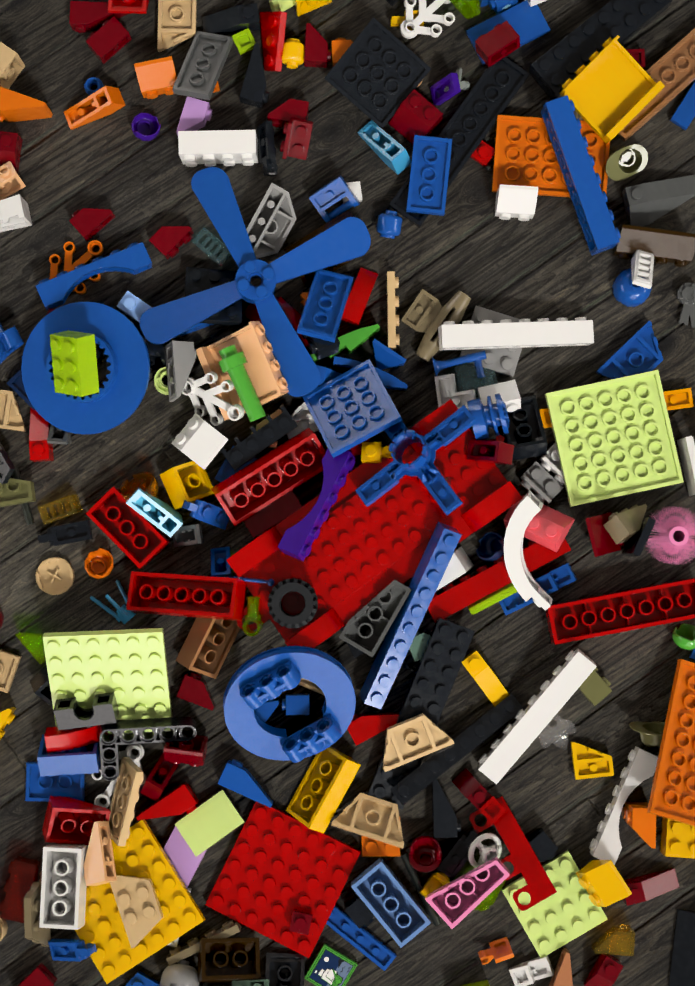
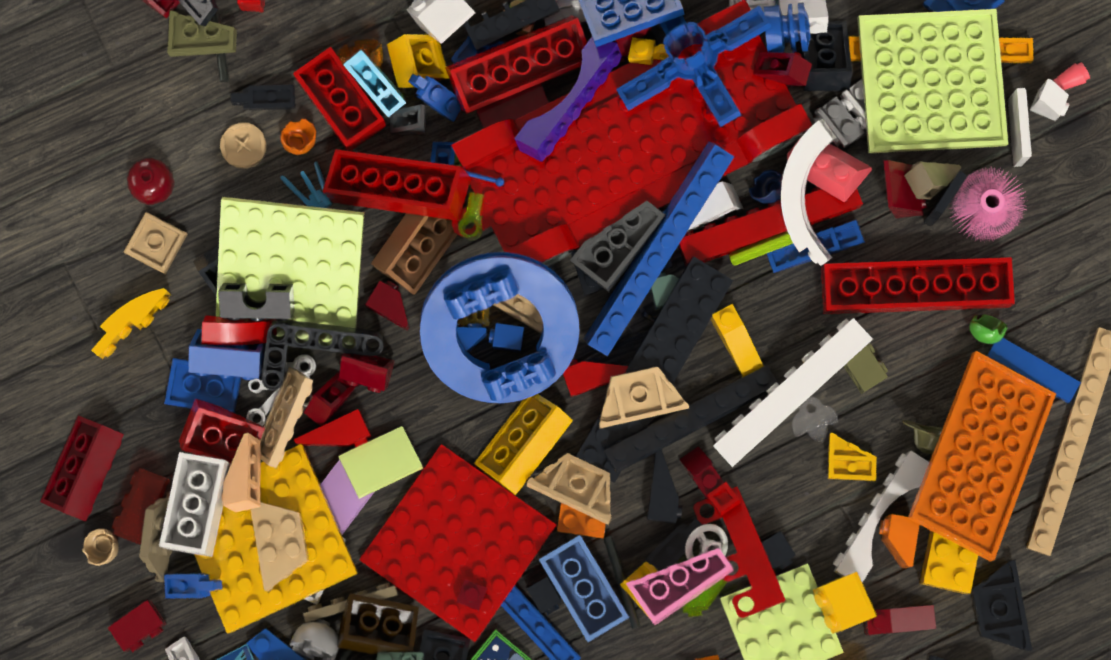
camera: 10 degrees right, 5 degrees down
clear neon green slope [15,632,46,664] -> none
clear yellow slope [38,494,83,525] -> none
blue slope [218,759,273,808] -> none
black tyre [268,578,318,628] -> none
dark red helmet [409,836,442,872] -> none

